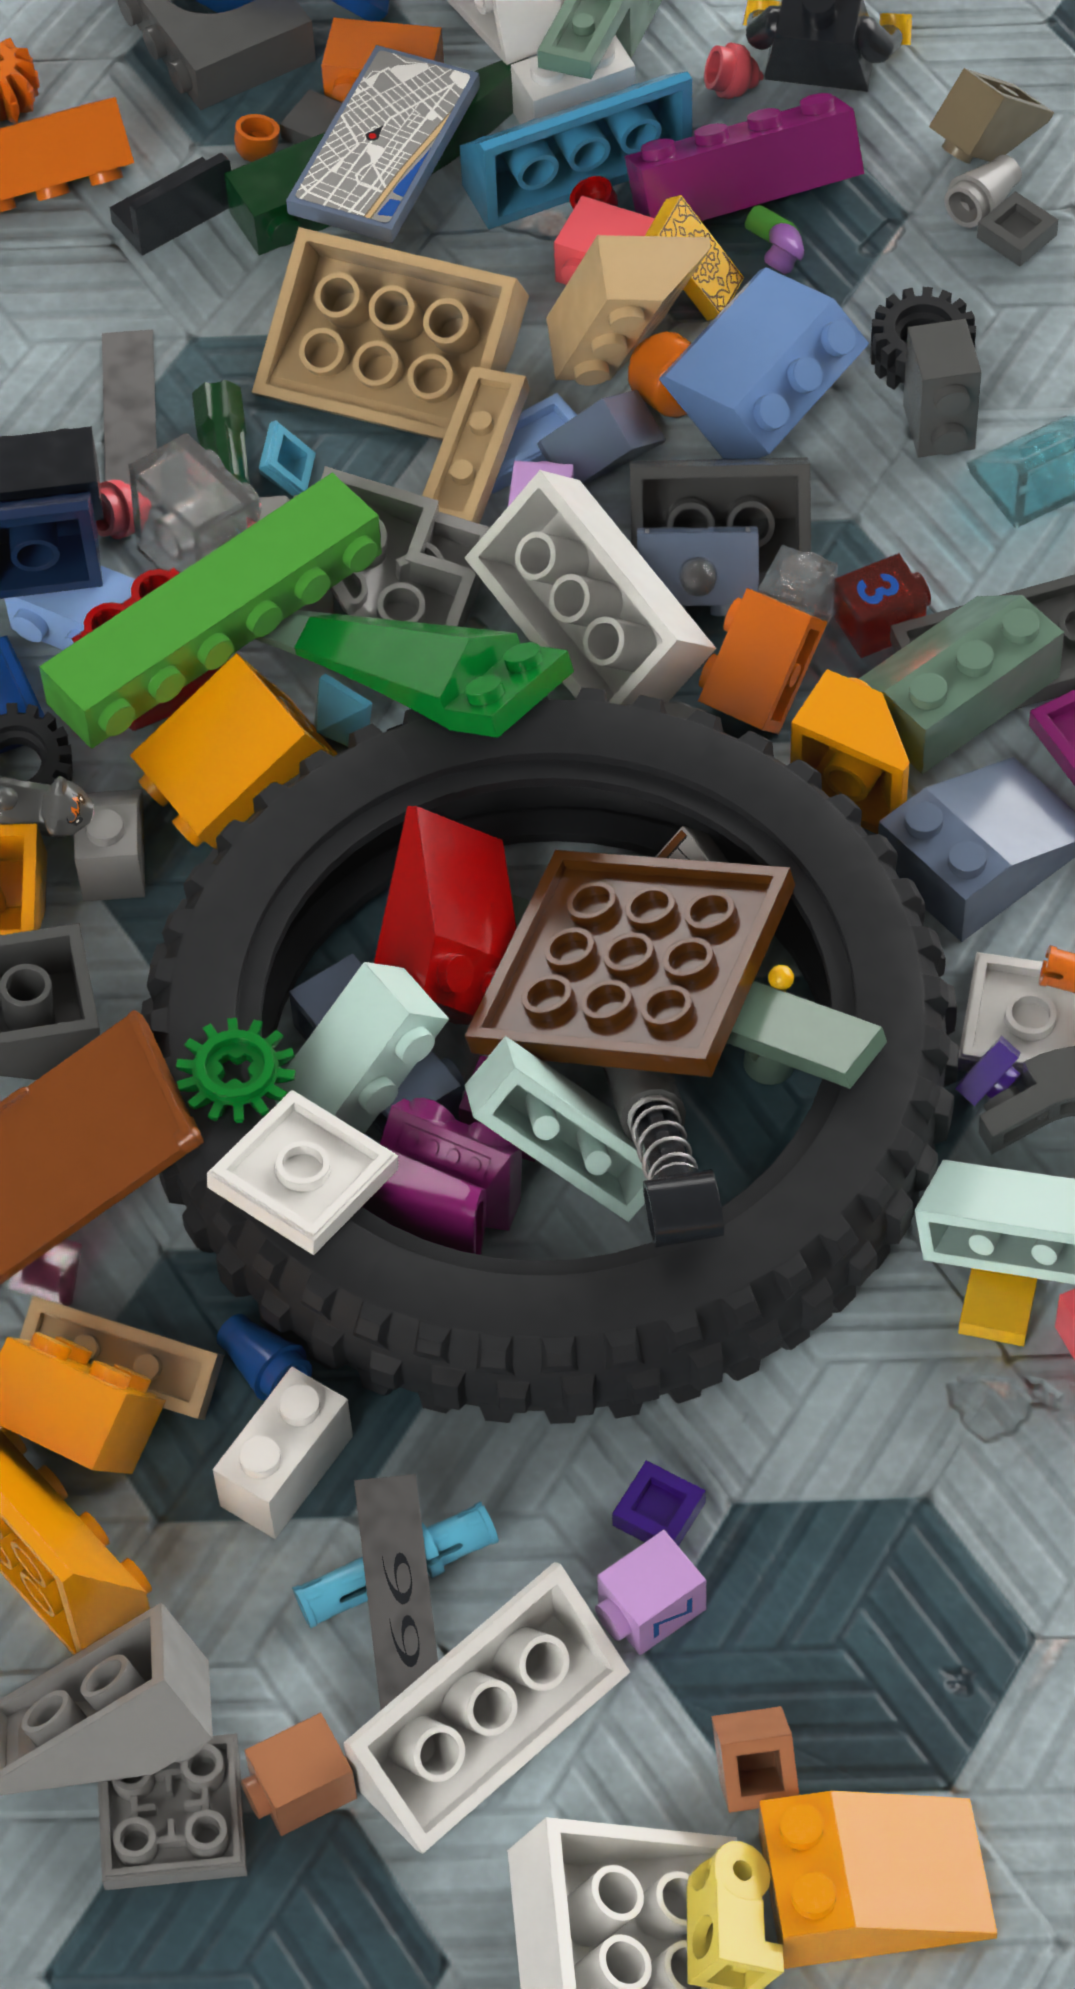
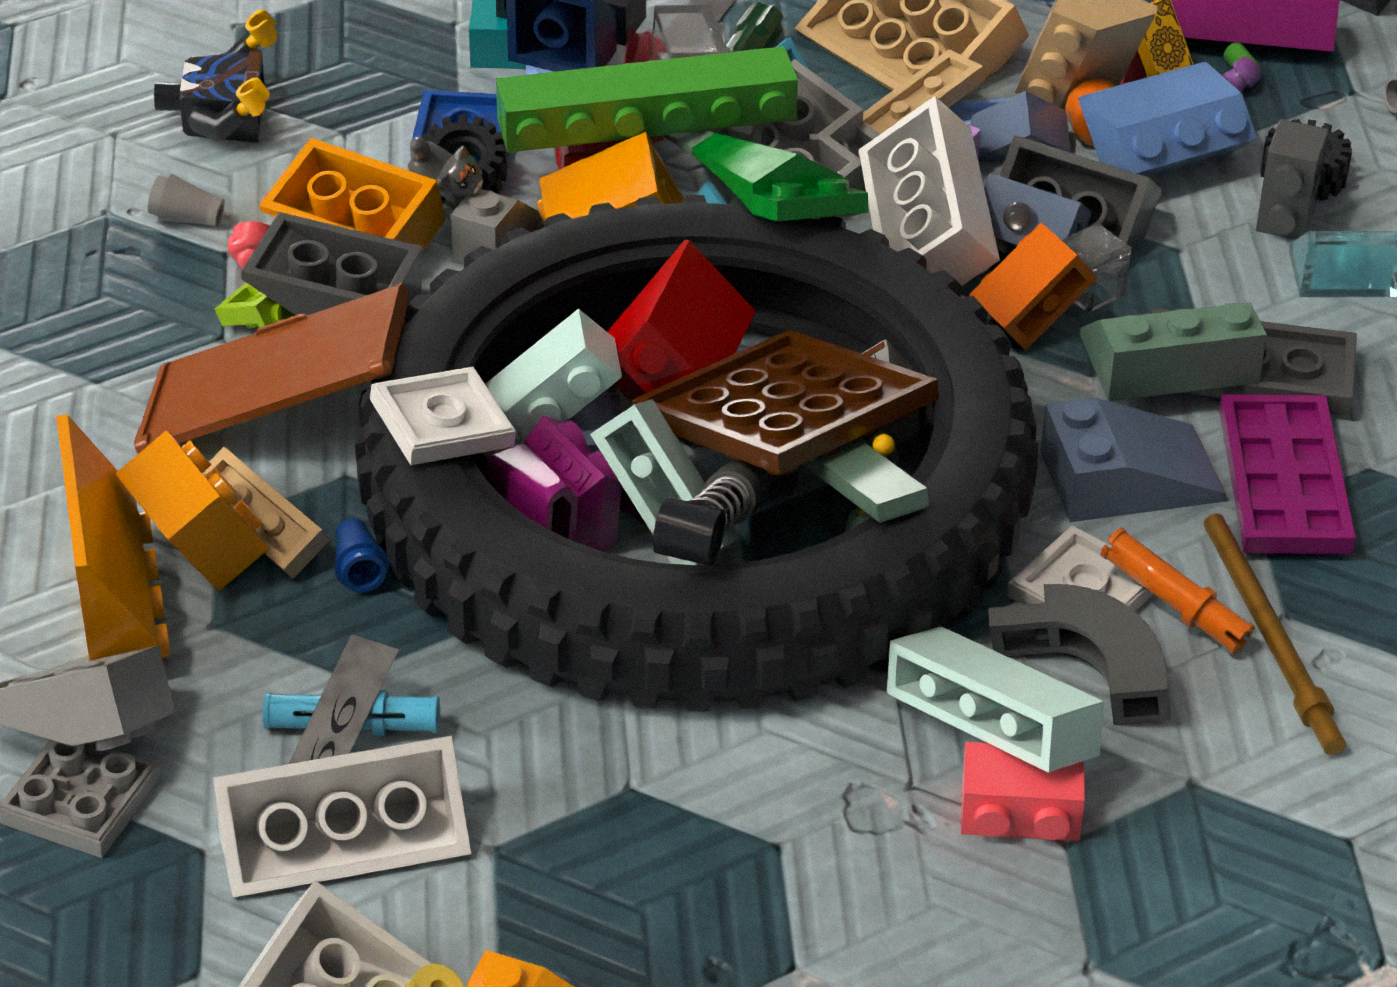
camera: 25 degrees right, 15 degrees down
clear pink slope [8,1239,82,1306] -> none
green gear [176,1017,296,1123] -> none
white brick [213,1367,353,1539] -> none
nougat brick [241,1712,357,1836] -> none
lavender brick [595,1530,706,1655] -> none
dark purple plate [612,1460,706,1546] -> none
nougat brick [711,1706,799,1813] -> none
light orange slope [790,669,910,834] -> none
clear red brick [833,553,931,658] -> none
dark purple plate [955,1035,1021,1106] -> none
yellow tile [958,1268,1037,1347] -> none

